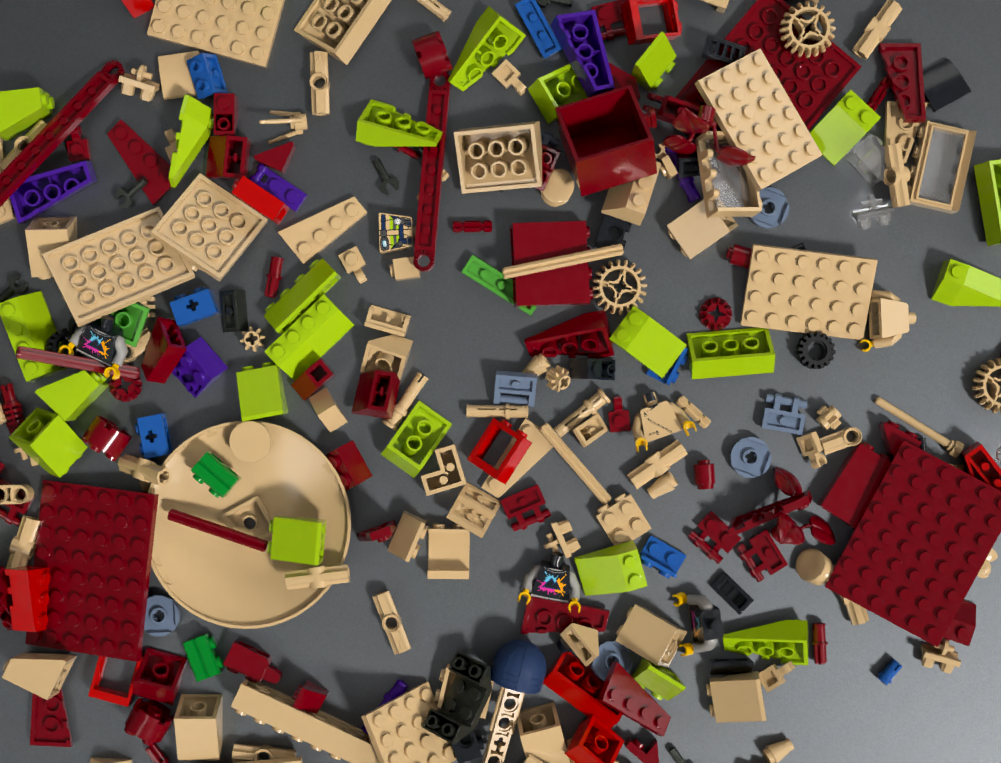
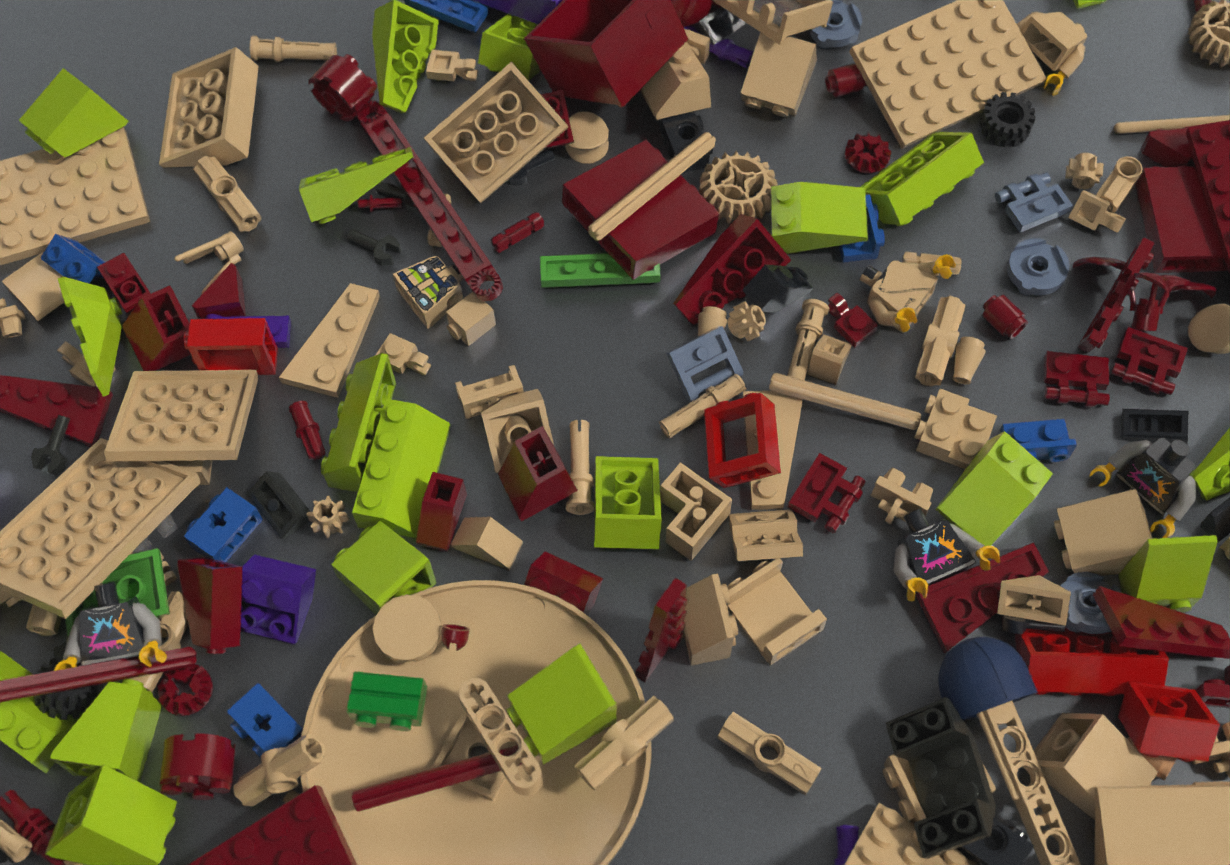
camera: 35 degrees left, 25 degrees down
none -> dark red hinge [441,624,470,651]
none -> tan beam [459,678,543,796]

